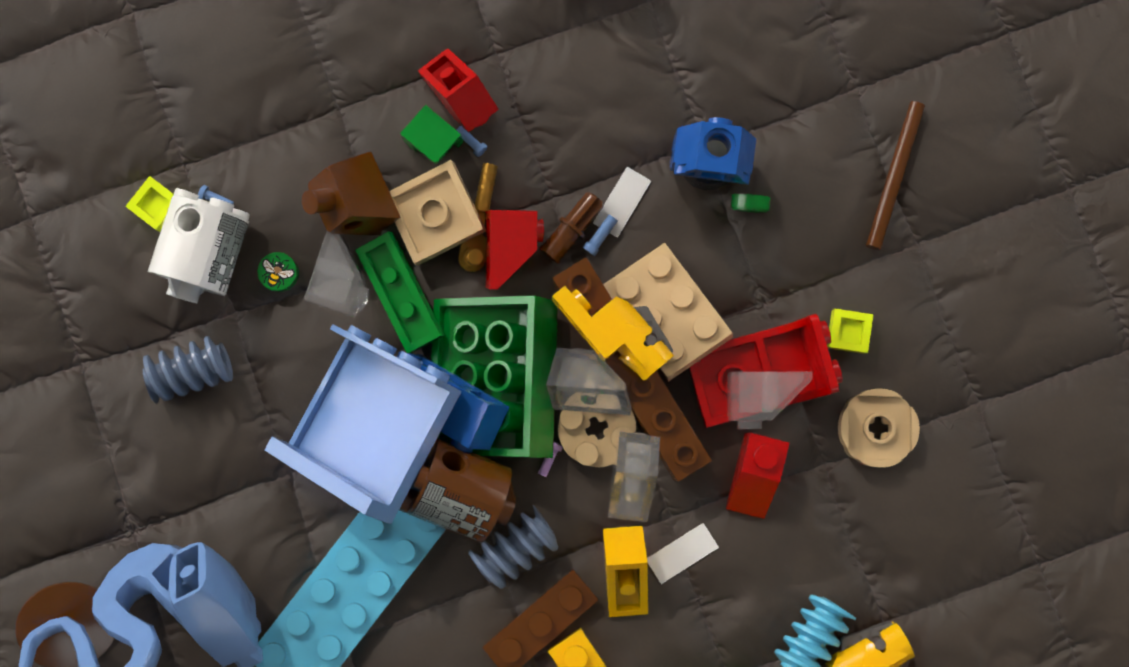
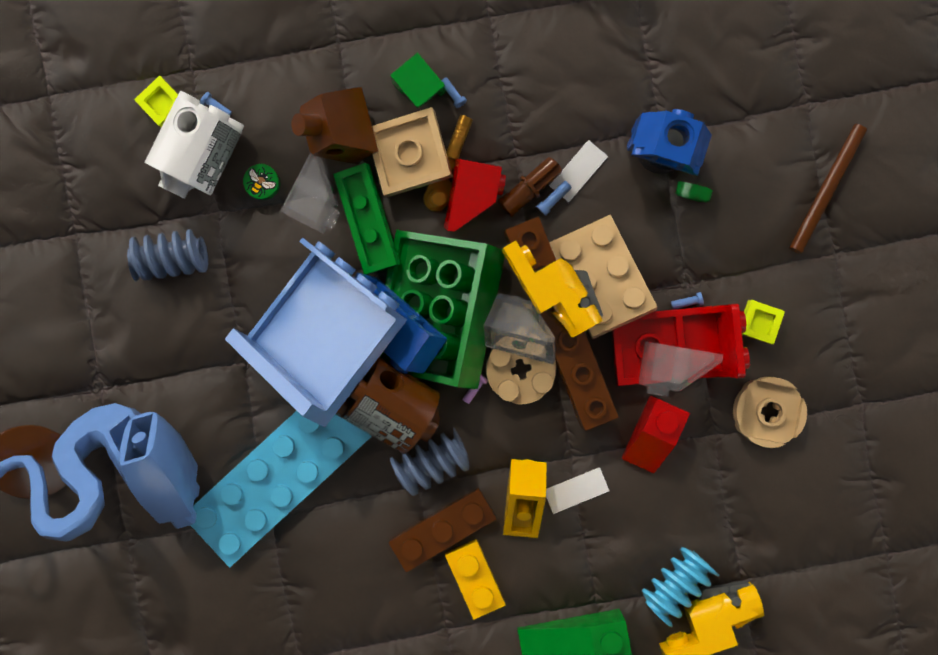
camera: 10 degrees right, 5 degrees up
red slope [418,48,499,133] -> none
clear brick [608,432,660,522] -> none
none -> medium blue piece [671,292,704,310]

